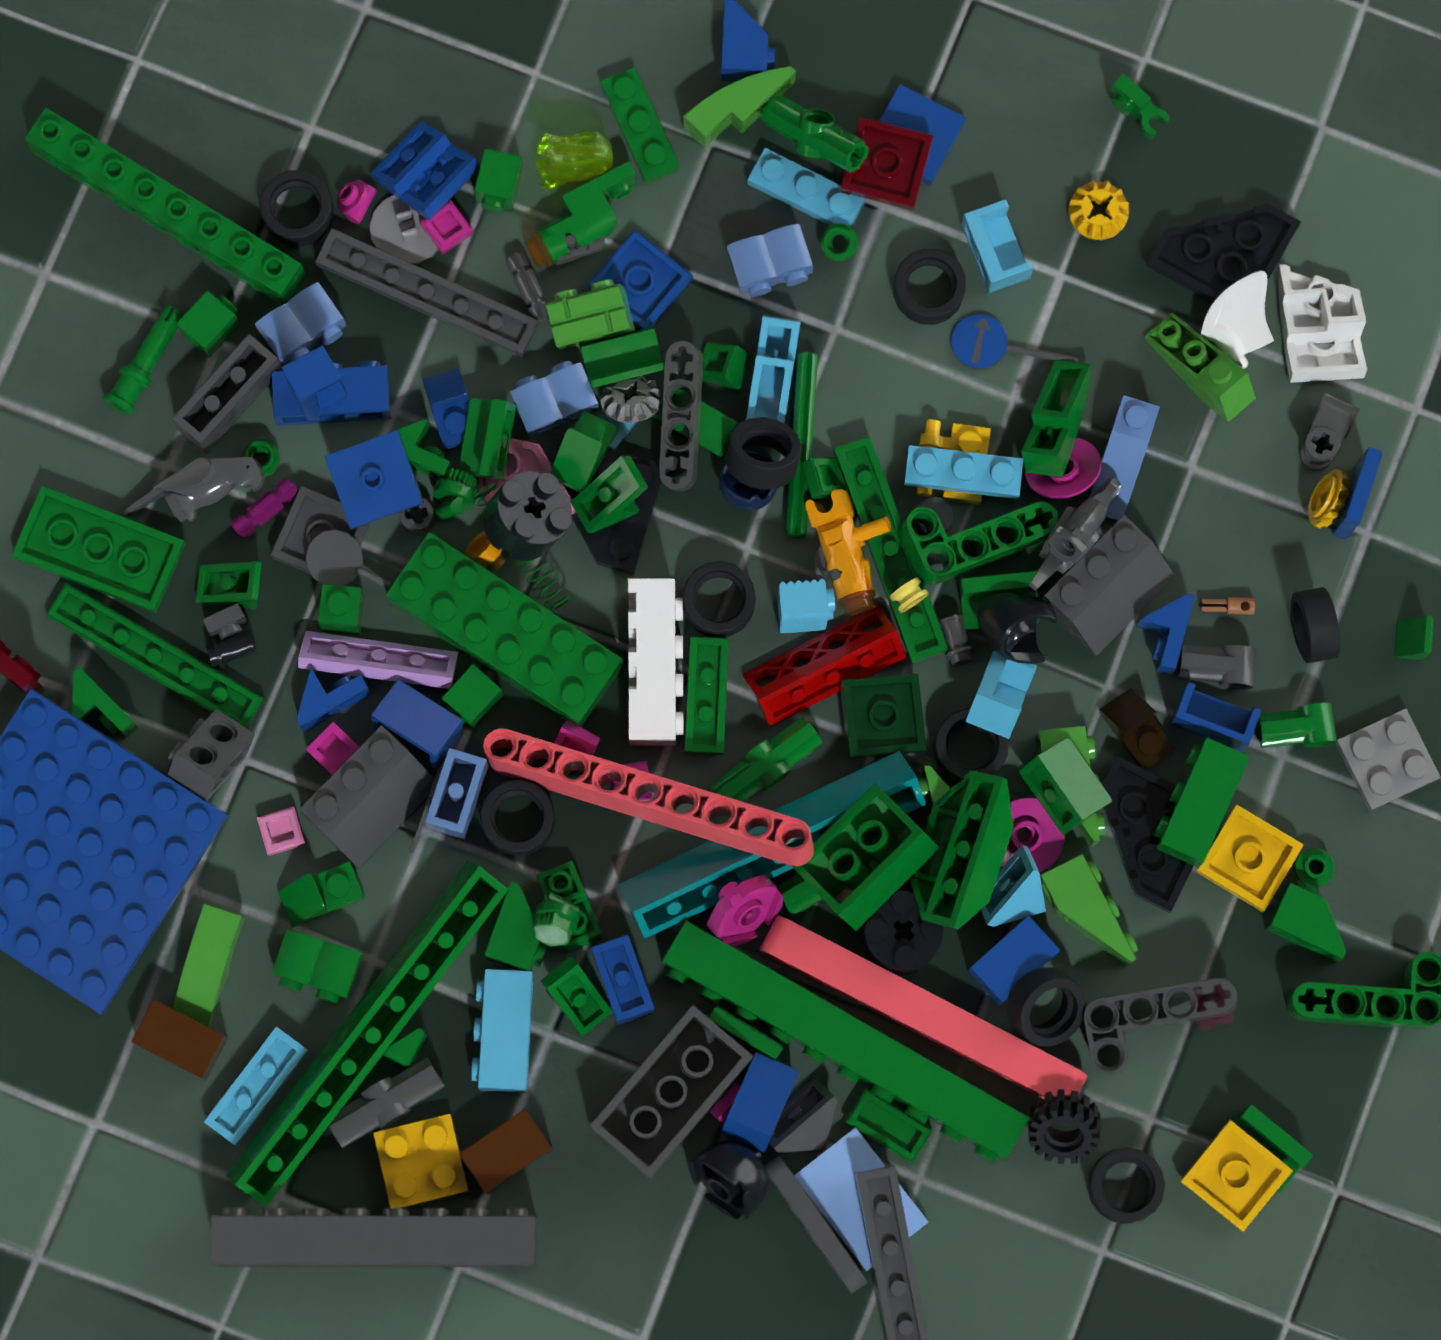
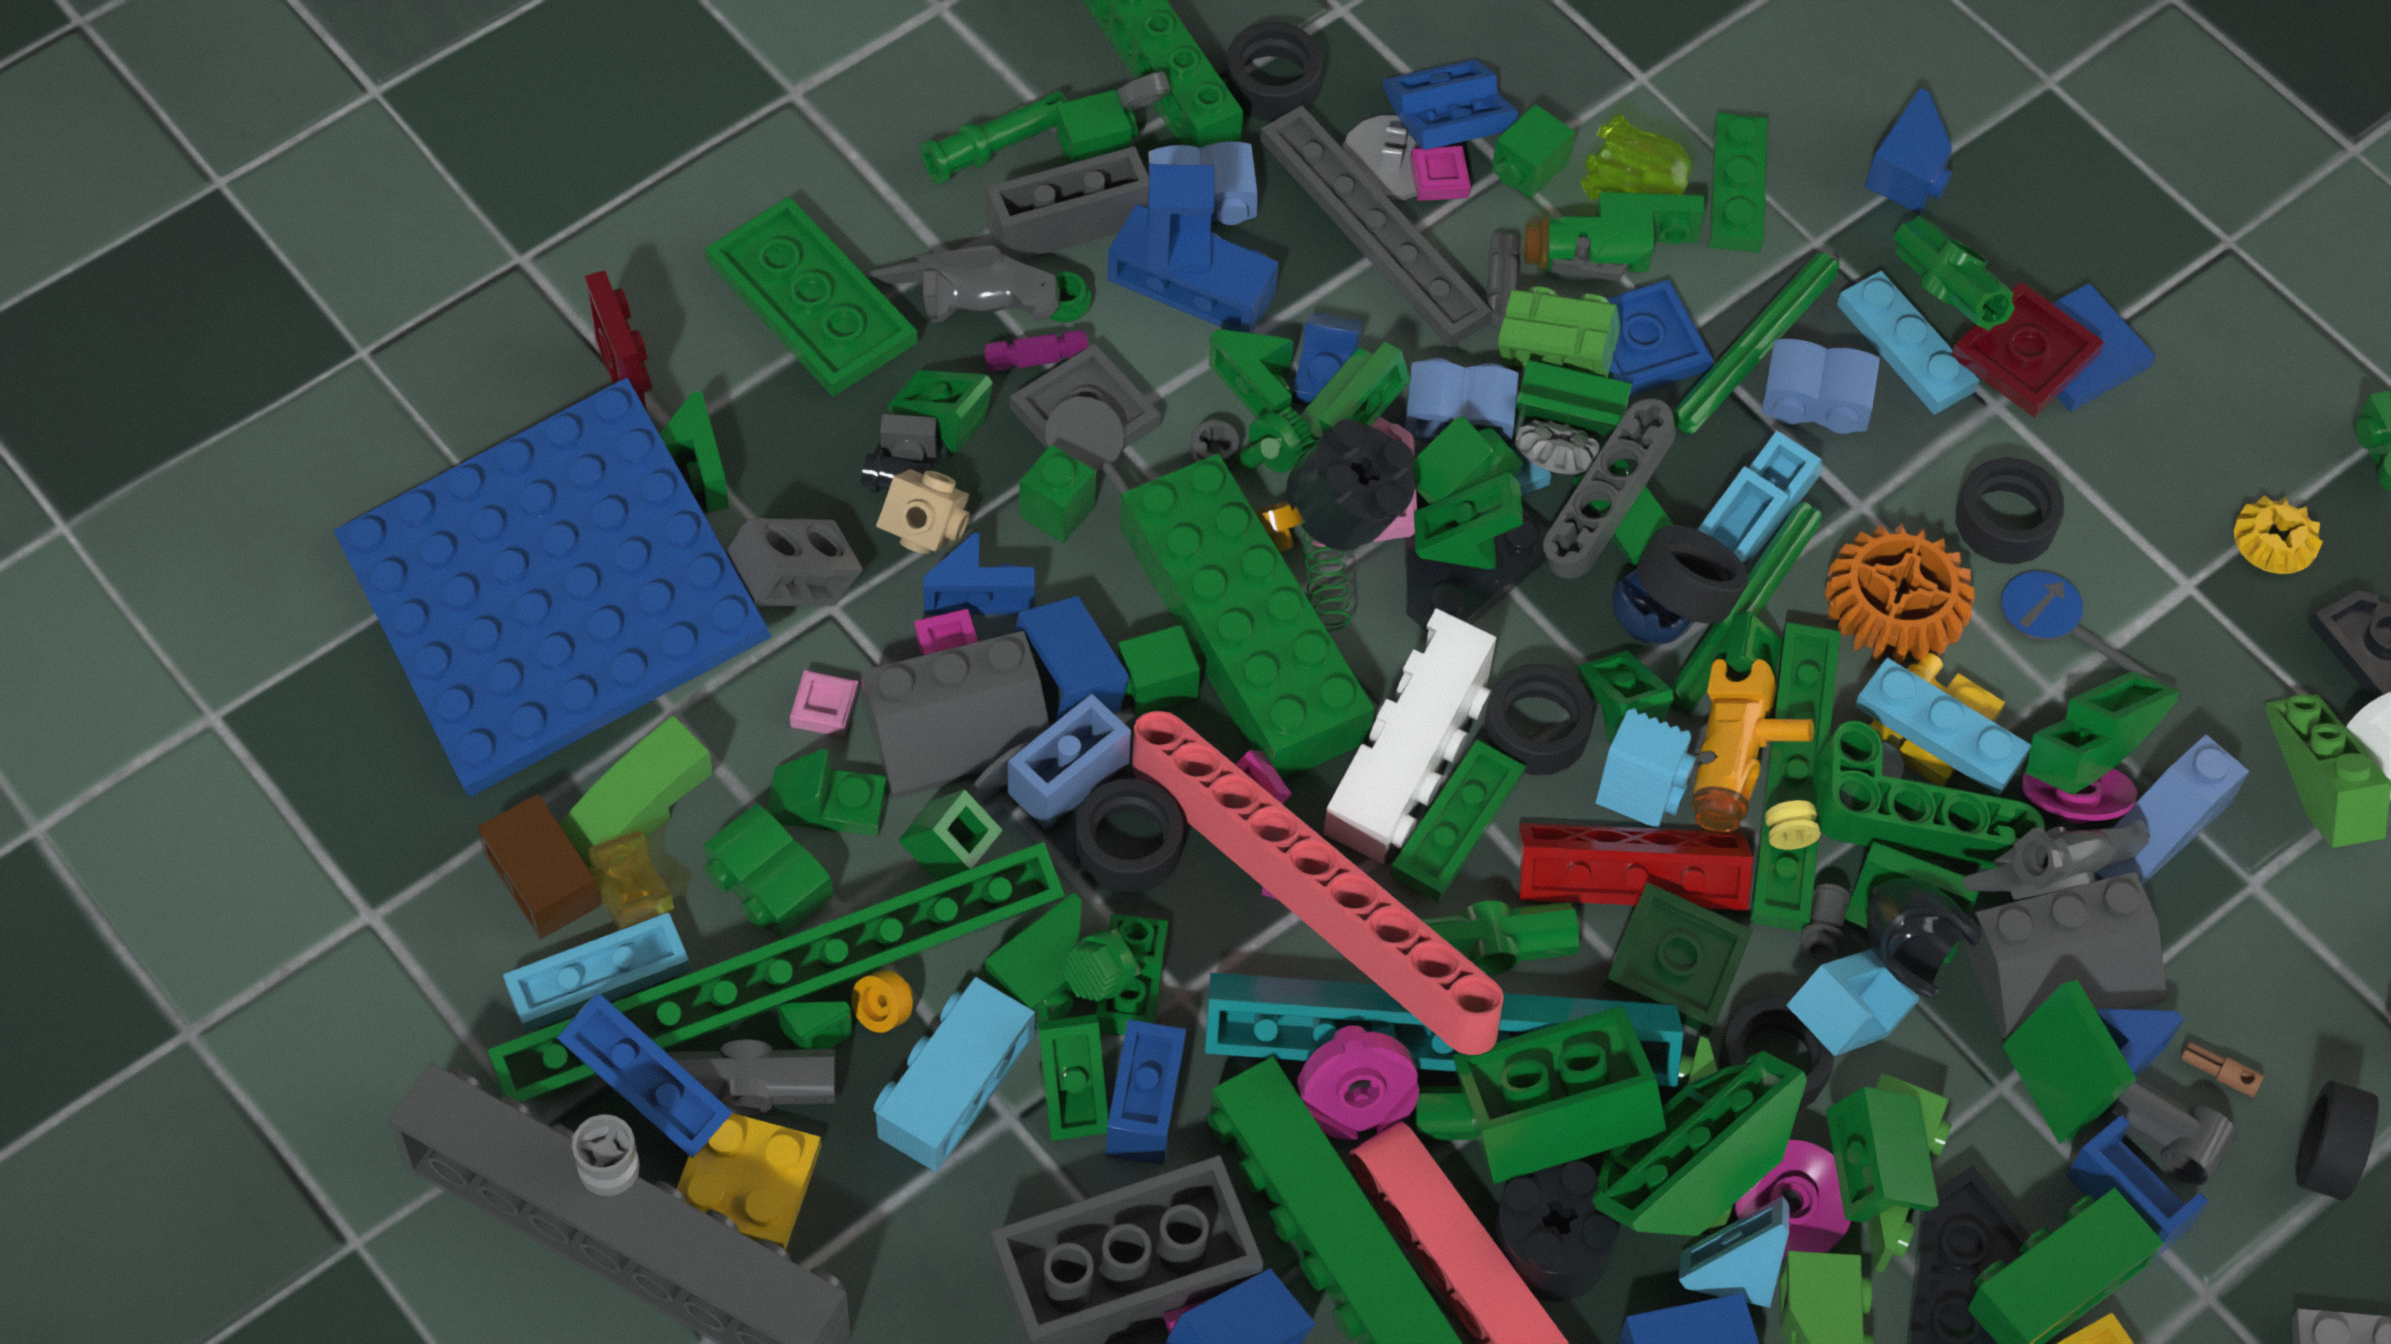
camera: 30 degrees right, 20 degrees down
green tile [45,583,265,728] -> none
lavender plate [298,631,458,689] -> none
blue plate [325,430,424,529] -> none
dark pink plate [337,180,377,224] -> none
reddish brown panel [459,1109,553,1195] -> none
bright green slope [683,66,796,149] -> none
green slope [702,342,750,390] -> none
green tile [709,1007,783,1060] -> none
green plate [821,223,859,261] -> none
medium azure panel [961,200,1034,293] -> none
dark brown slope [1098,688,1176,770] -> none
green piece [1256,703,1337,748] -> none
none -> blue plate [555,992,733,1158]
none -> light grey wheel [572,1115,640,1196]
none -> clear yellow bracket [588,830,675,930]
none -> light orange tile [852,970,913,1033]
none -> tan brick [876,469,970,554]
none -> green brick [898,789,1003,881]
none -> dark grey tile [1117,72,1171,111]
none -> green slope [1577,650,1674,744]
none -> green axle [1673,252,1840,435]
none -> orange gear [1824,523,1975,664]
none -> green tile [2002,980,2137,1144]

